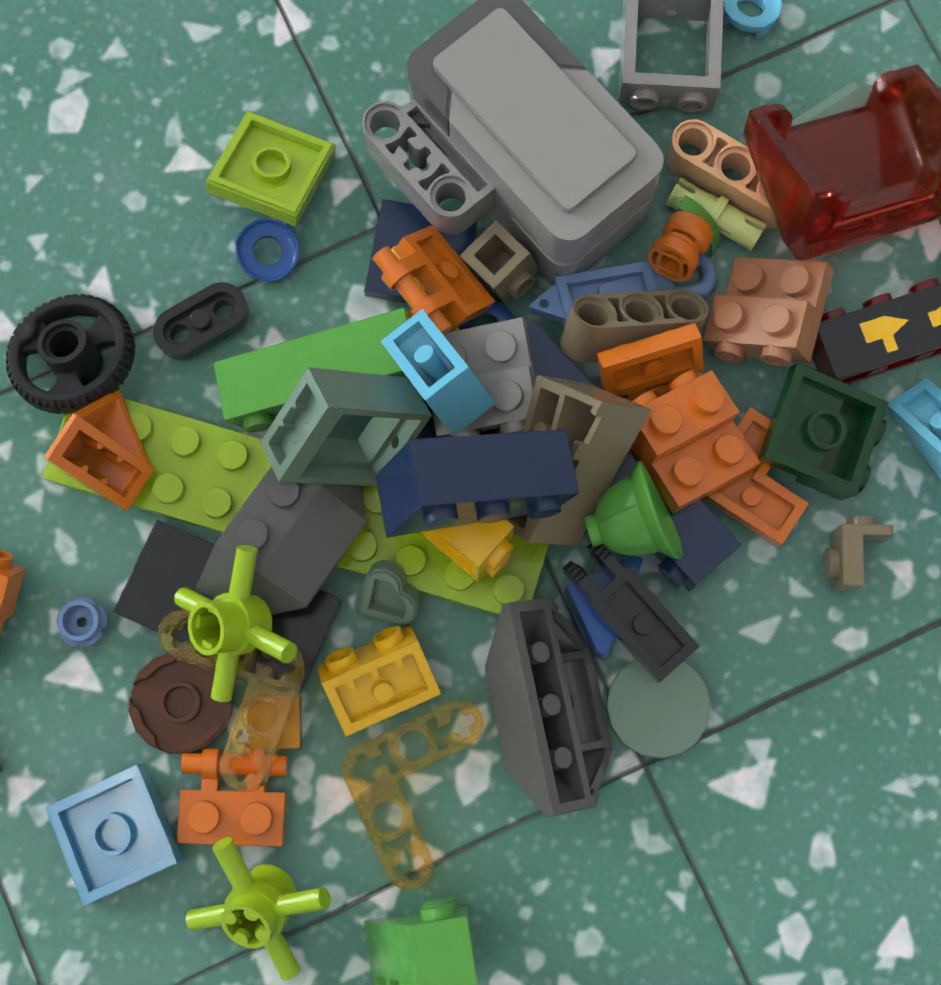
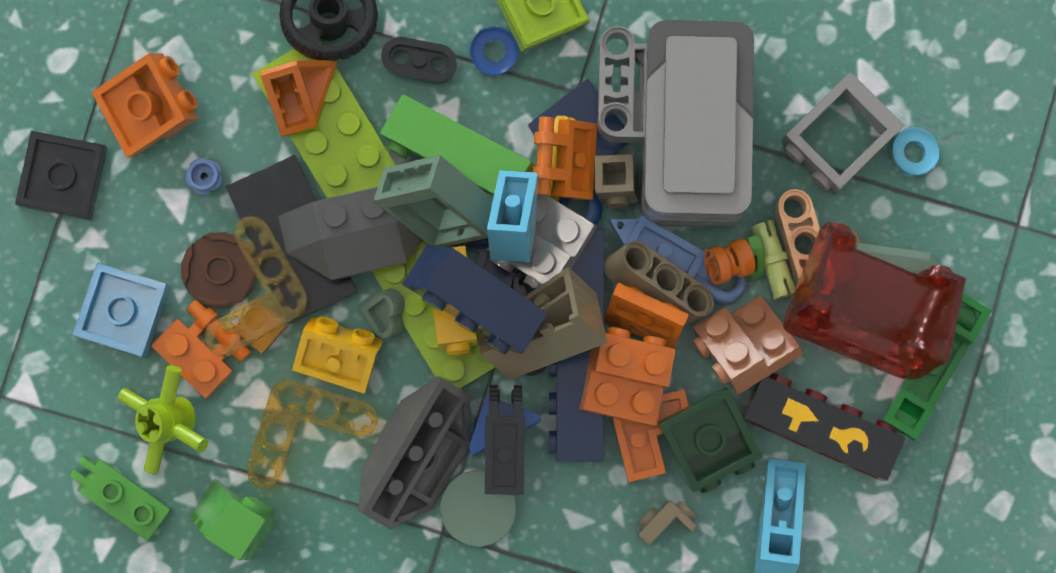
camera: 40 degrees right, 5 degrees up
lime bar [174,545,297,702] -> none
bright green hat [584,460,683,560] -> none

